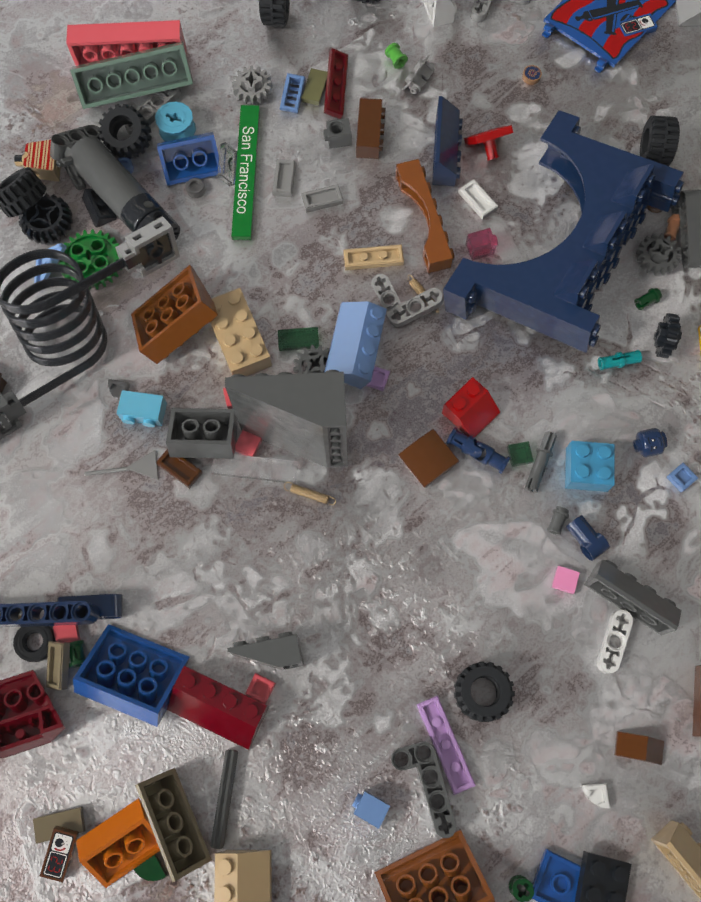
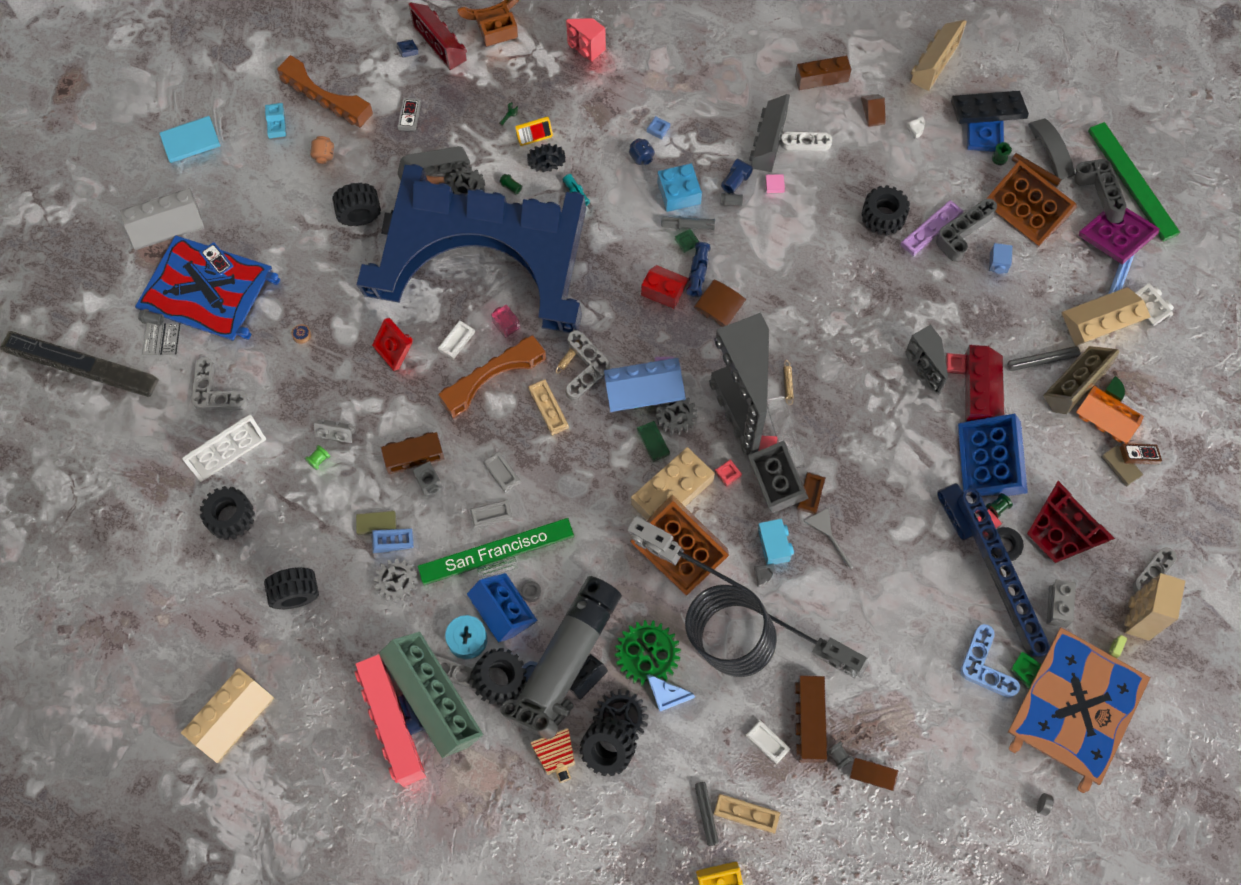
camera: 110 degrees left, 5 degrees down
dark tan tile [46,641,70,690] -> none
dark red tile [324,48,348,119] -> none
dark blue slope [432,96,463,186] -> none

